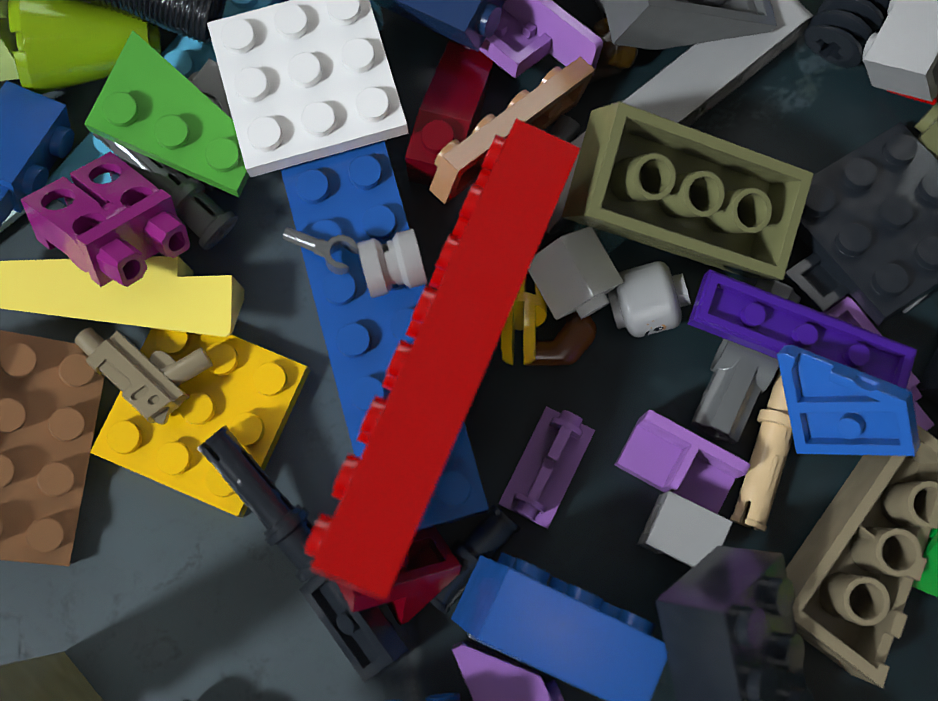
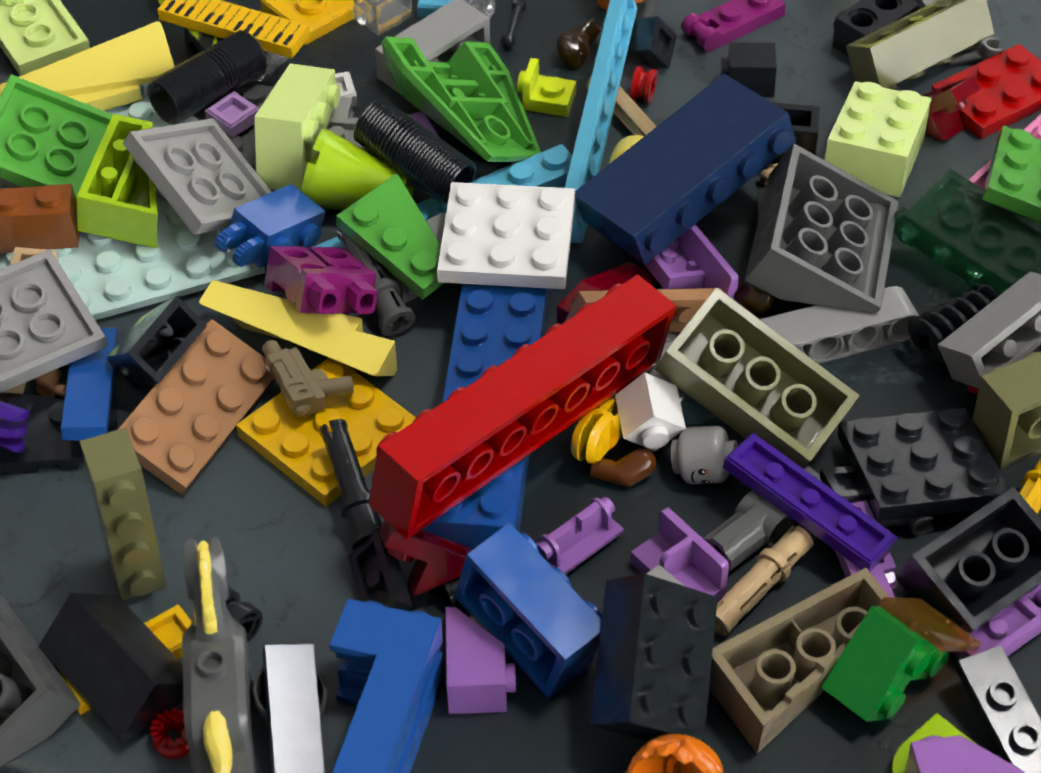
camera: 20 degrees right, 30 degrees down
dark grey hand [283,227,358,275] -> none
light grey wheel [357,229,427,298] -> none
blue wing [777,345,920,456] -> none

